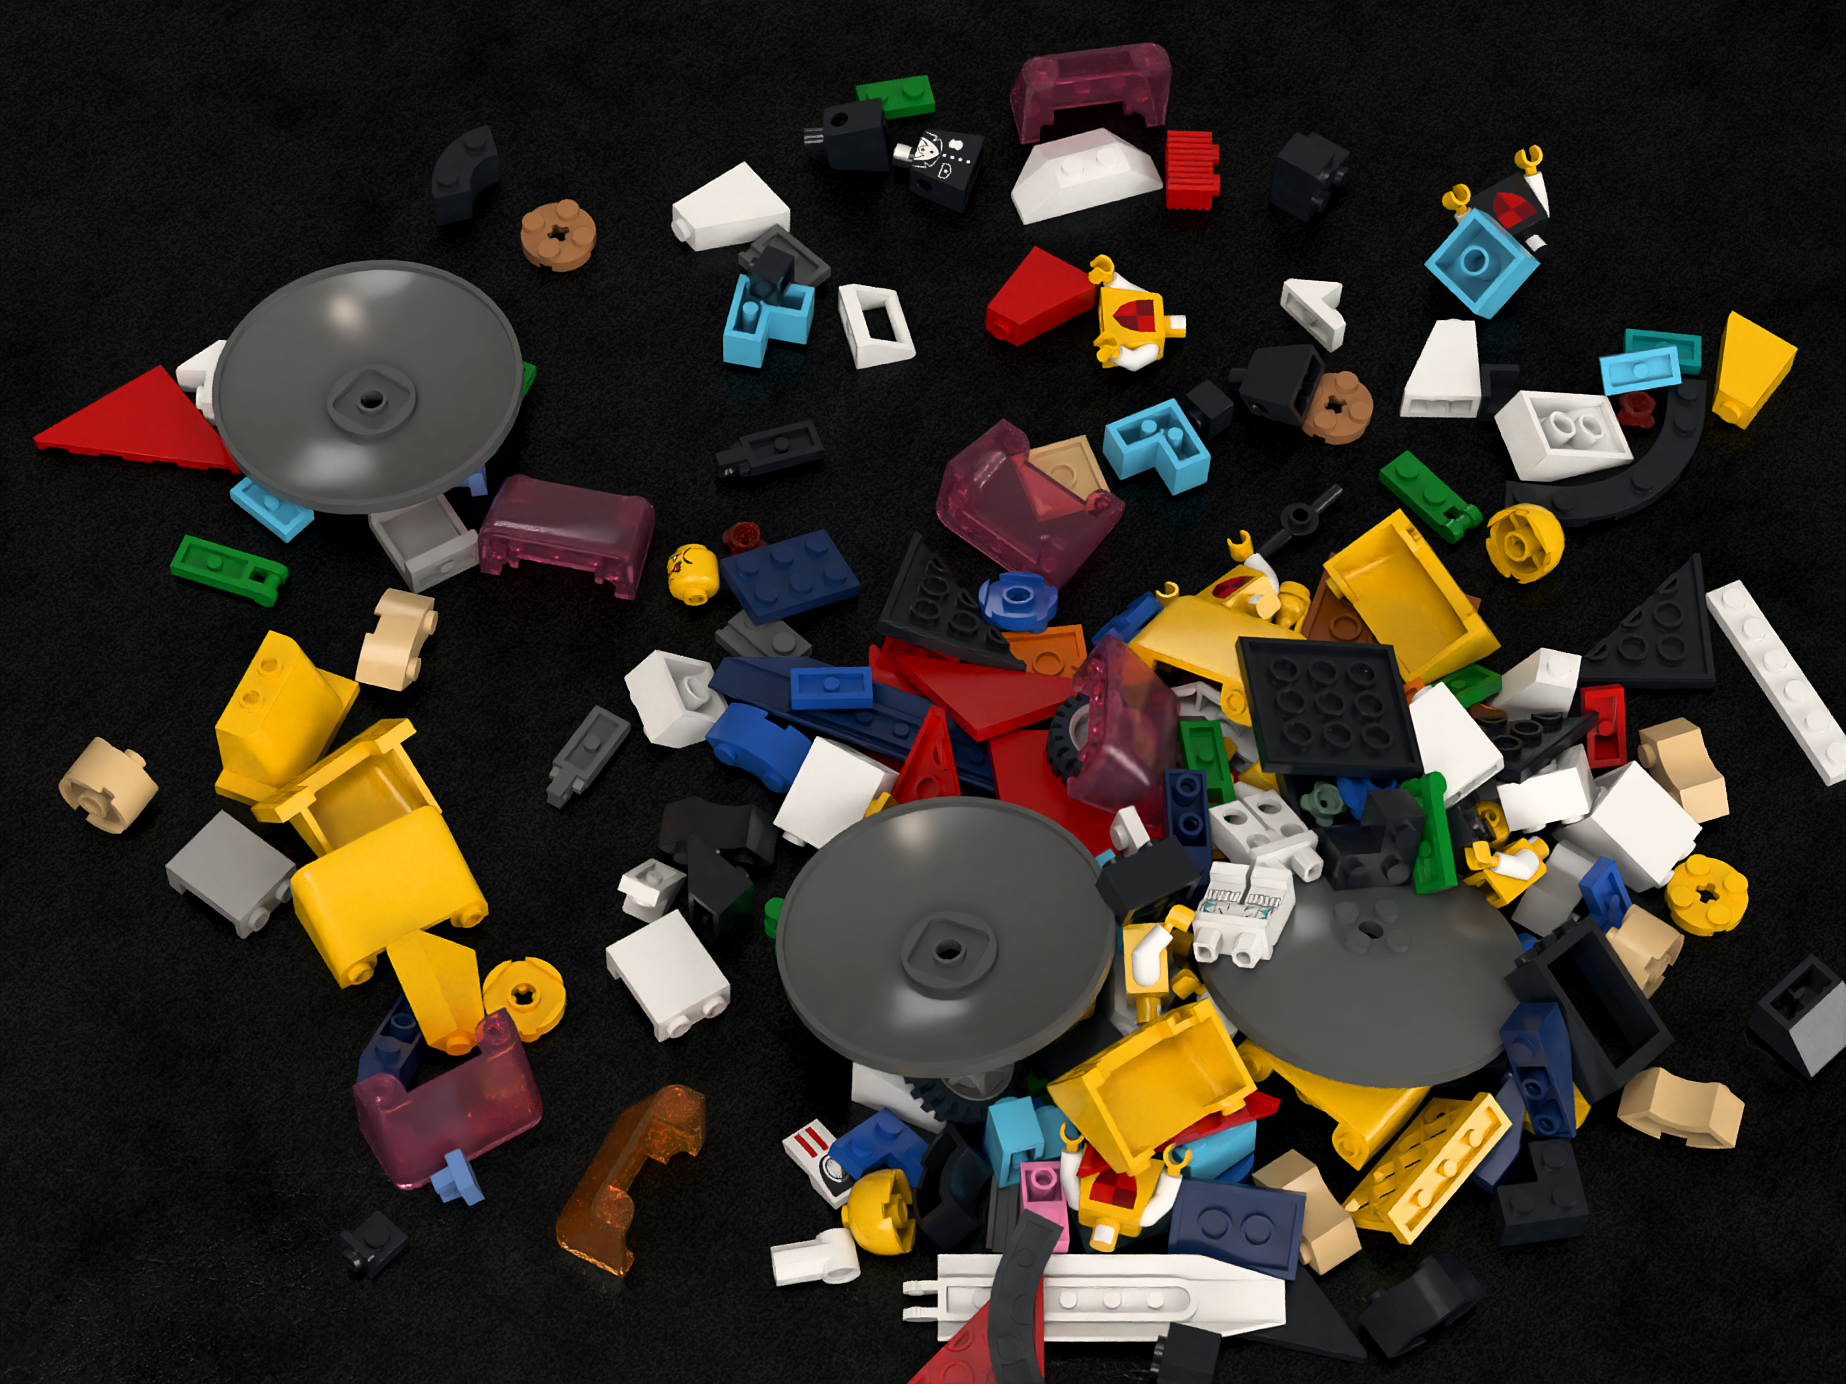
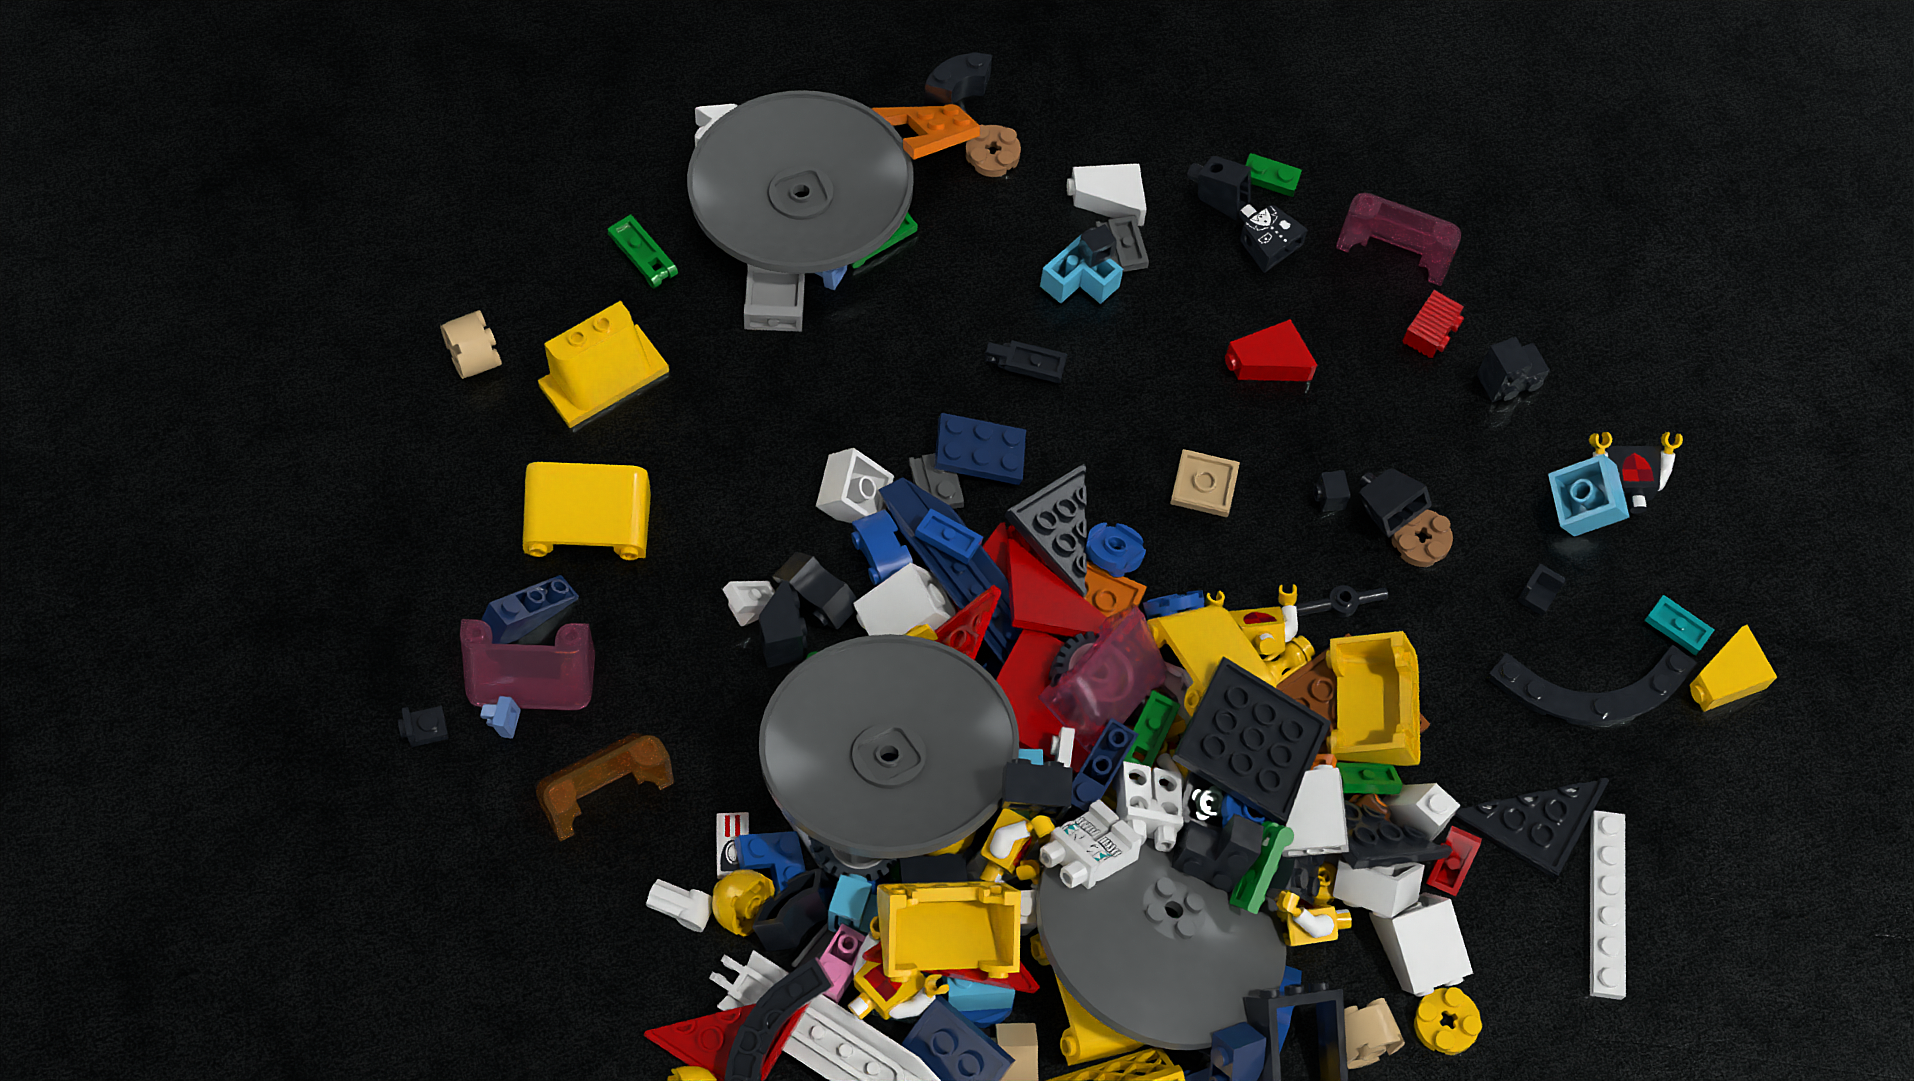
camera: 30 degrees right, 5 degrees up
red tile [33,365,242,474] -> none
light grey panel [165,810,297,939] -> none
medium azure plate [230,476,315,543] -> none
yellow windscreen [250,718,442,858] -> none
tan brick [355,588,438,691] -> none
yellow slope [386,929,488,1056] -> none
clear pink windscreen [477,474,655,600] -> none
yellow plate [483,957,566,1042] -> none
dark grey hinge [546,705,631,809] -> none
white panel [606,909,730,1042] -> none
yellow head [667,544,720,606] -> none
clear red plate [722,522,768,556] -> none
white tile [838,284,916,369] -> none
clear pink windscreen [936,418,1126,592] -> none
white wedge [1011,128,1163,225] -> none
torso [1088,255,1186,372] -> none
medium azure brick [1102,398,1211,496] -> none
white slope [1280,279,1346,353] -> none
green plate [1378,450,1483,544] -> none
white slope [1400,319,1482,418] -> none
yellow cylinder [1486,503,1565,584] -> none
white slope [1494,390,1634,482] -> none
light grey brick [1511,839,1599,937] -> none
blue plate [1577,856,1632,970] -> none
medium azure plate [1599,344,1682,396] -> none
clear red plate [1616,391,1656,429] -> none
tan brick [1638,717,1730,824] -> none
none -> orange wing [872,104,980,159]

